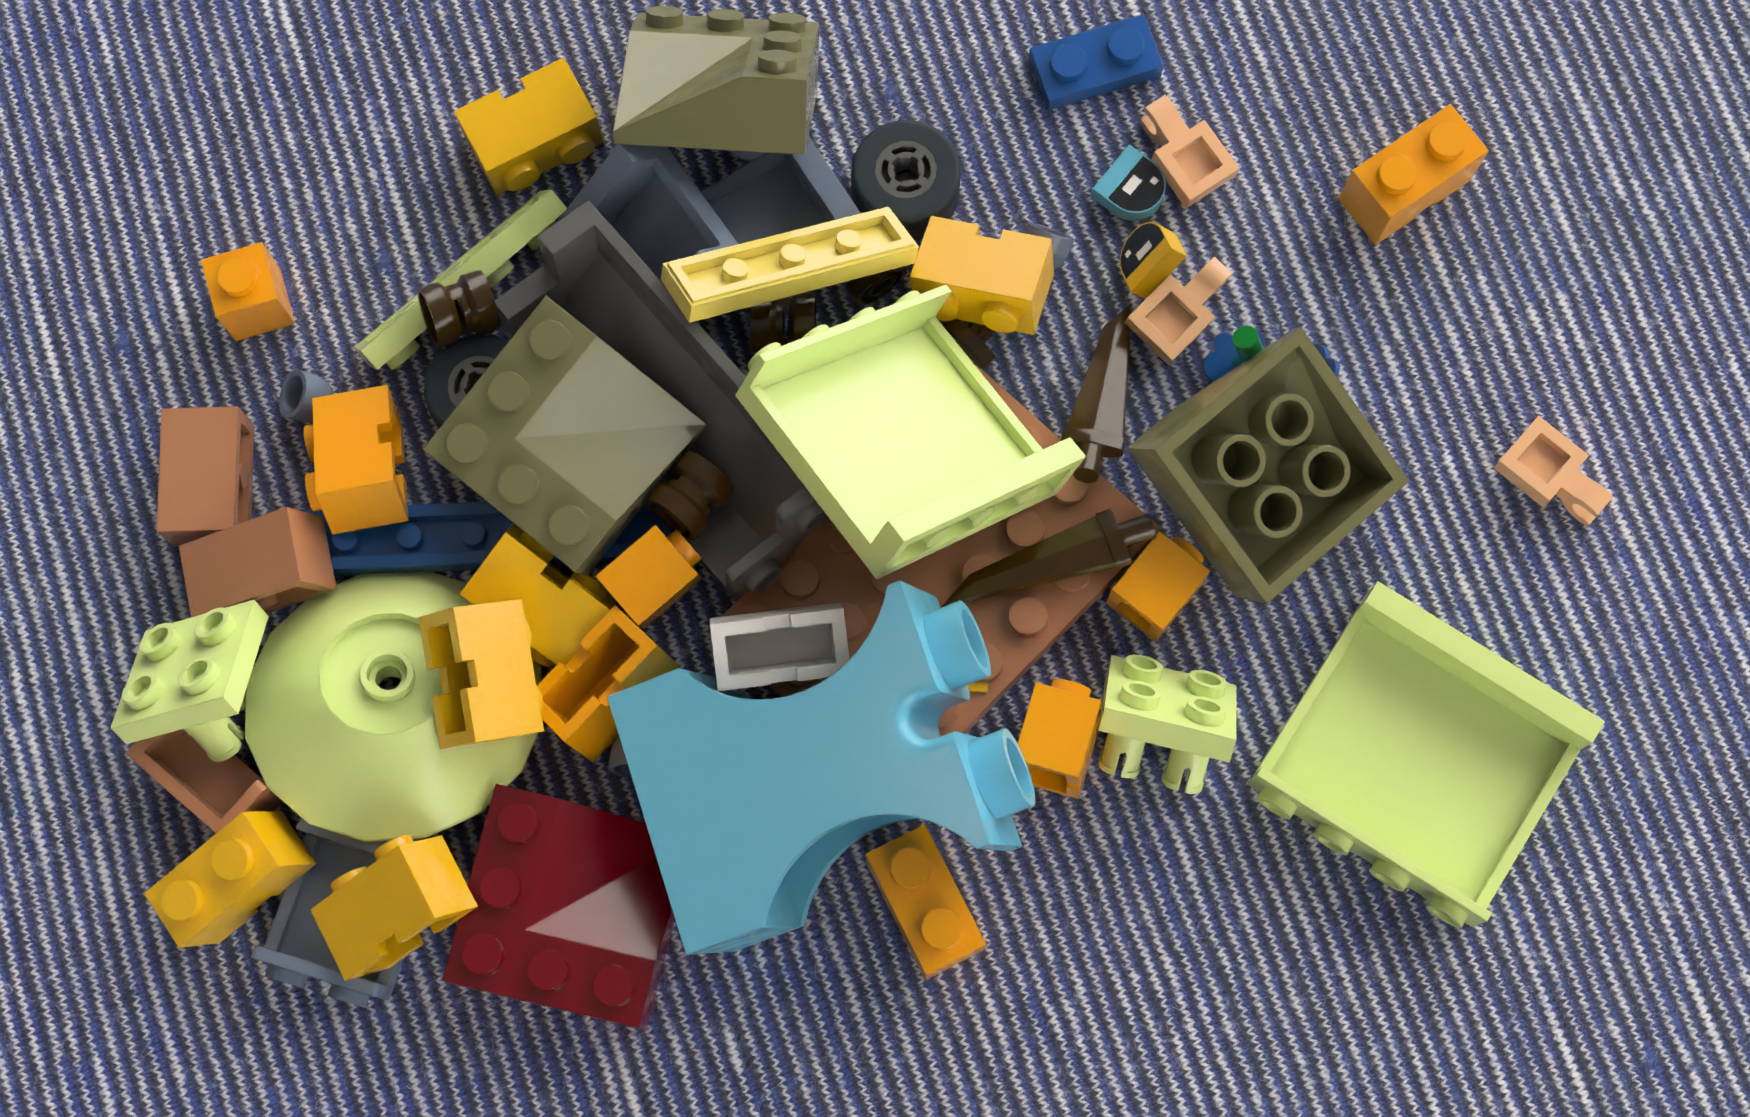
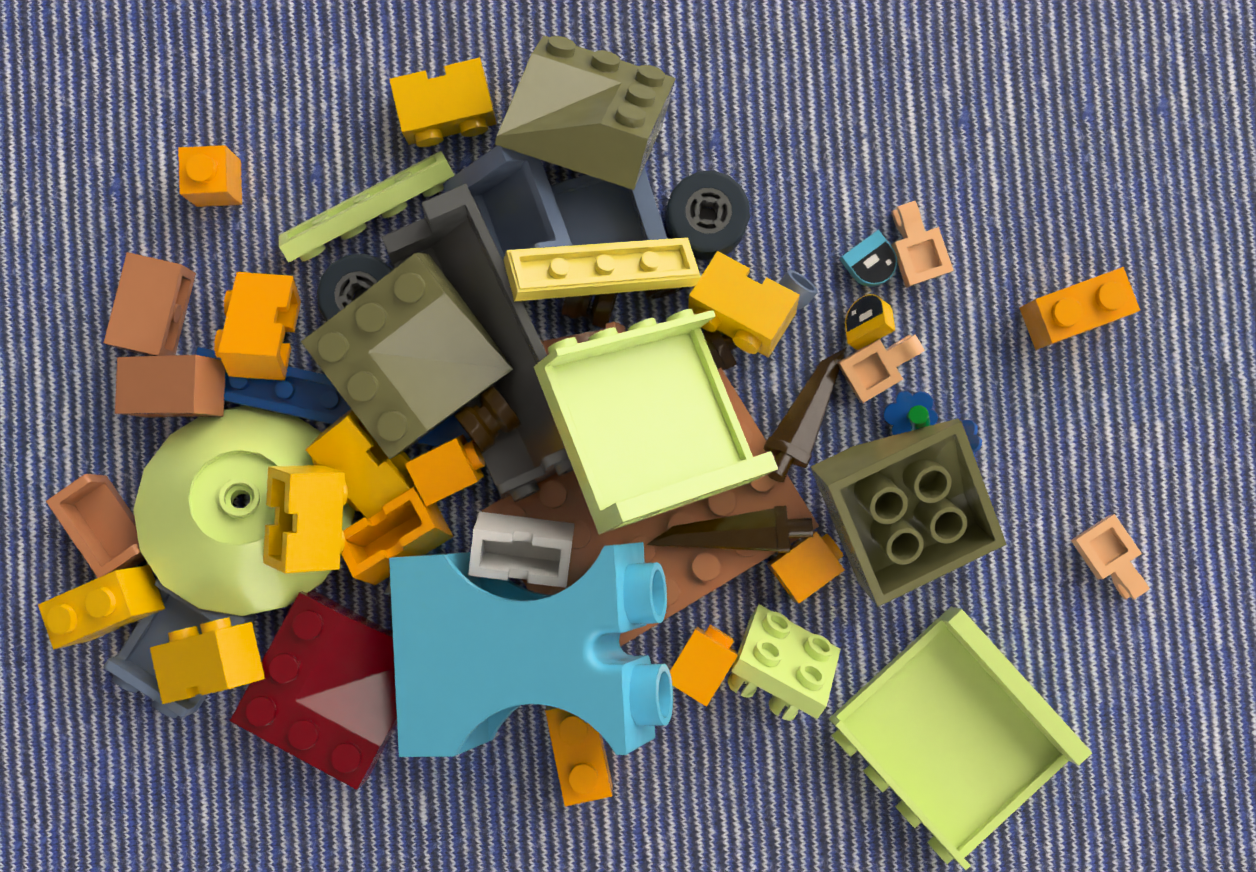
camera: 10 degrees right, 10 degrees up
yellowish green plate [111,600,269,762] -> none
sand blue hinge [279,370,333,423] -> none
dark brown wheel [417,270,500,349] -> none
blue plate [1028,14,1164,111] -> none

